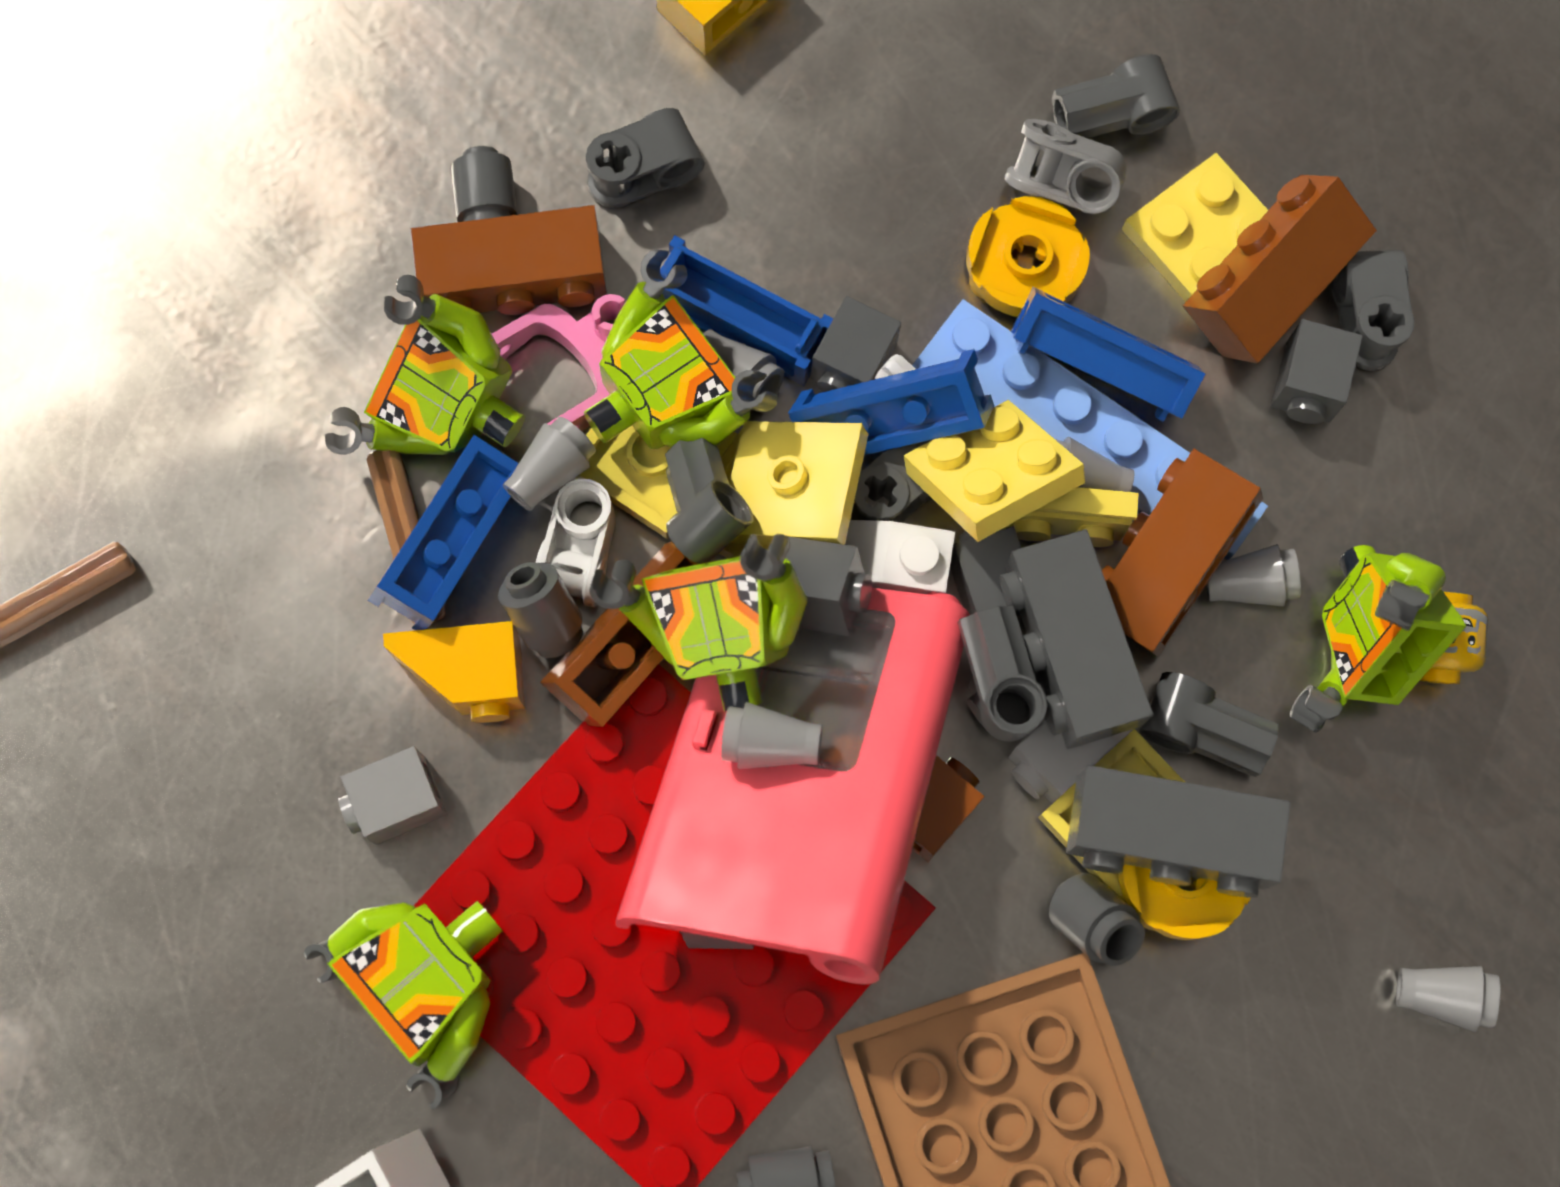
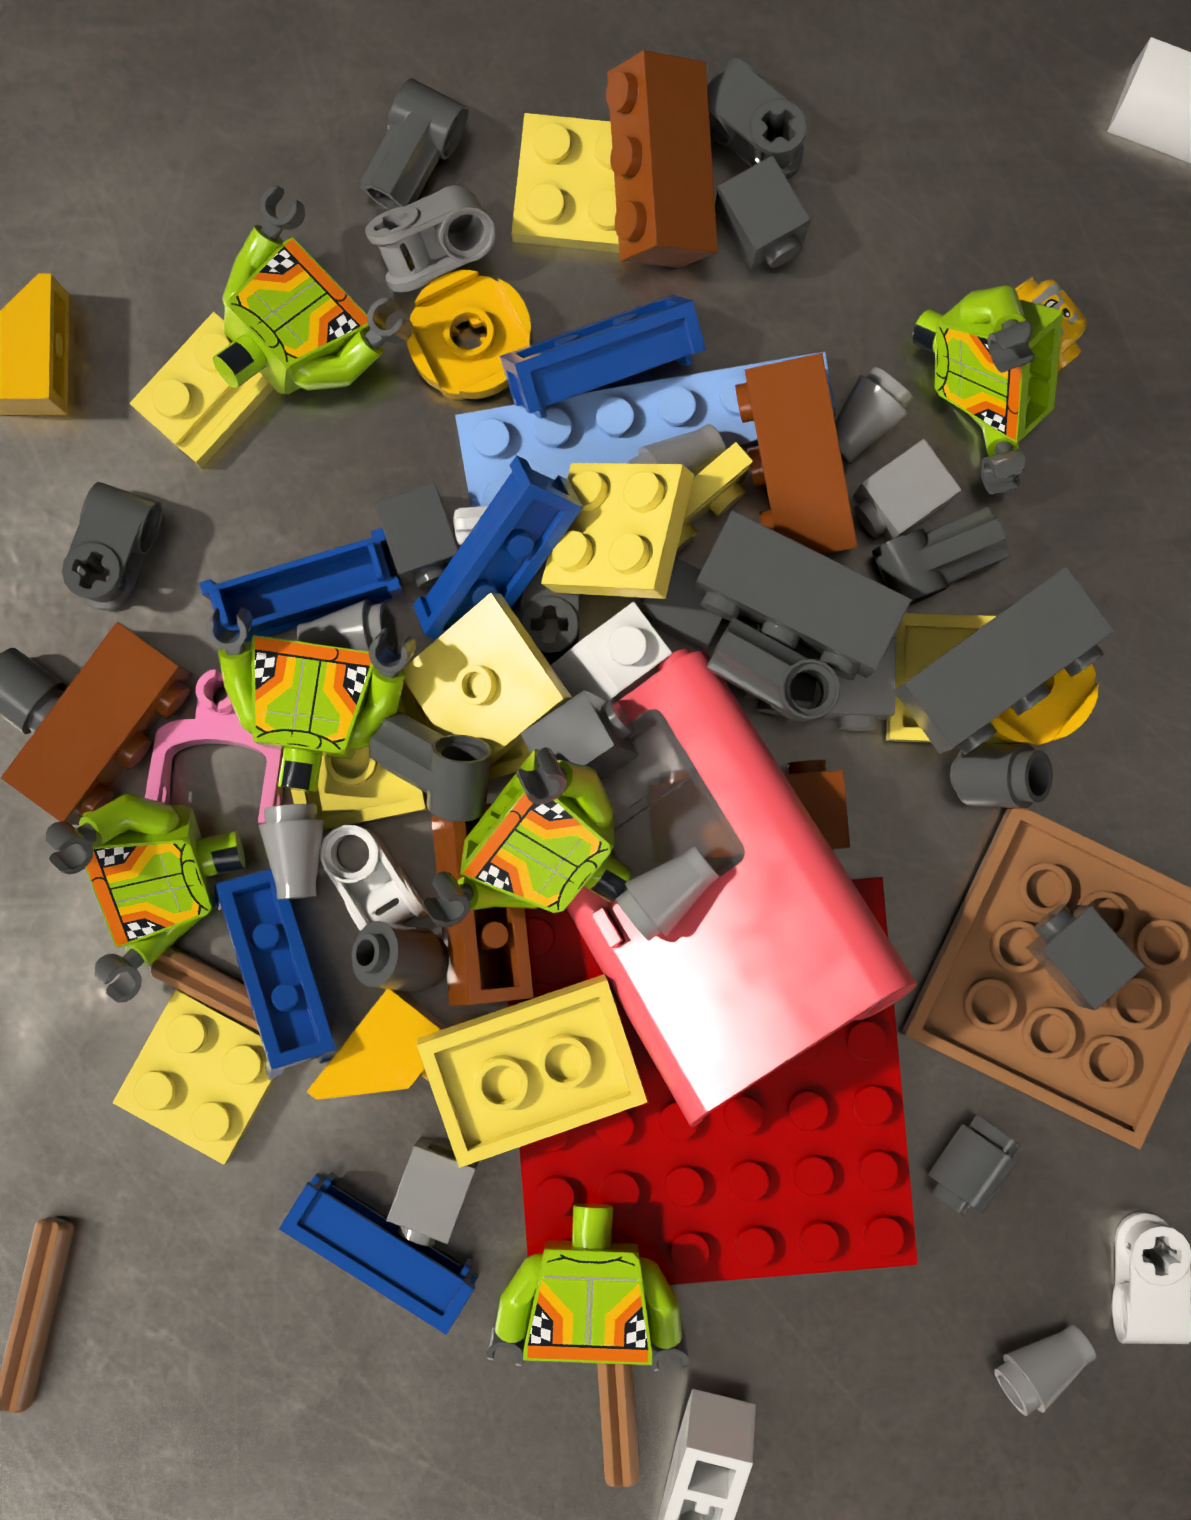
camera: 40 degrees left, 10 degrees up
none -> light yellow plate [113,989,275,1165]
none -> light yellow plate [129,312,275,468]
none -> torso [212,186,413,394]
none -> blue container [279,1172,479,1335]
none -> light yellow plate [417,974,647,1168]
none -> medium nougat axle [597,1363,640,1487]
none -> light grey brick [853,439,961,542]
none -> dark grey brick [1026,904,1145,1010]

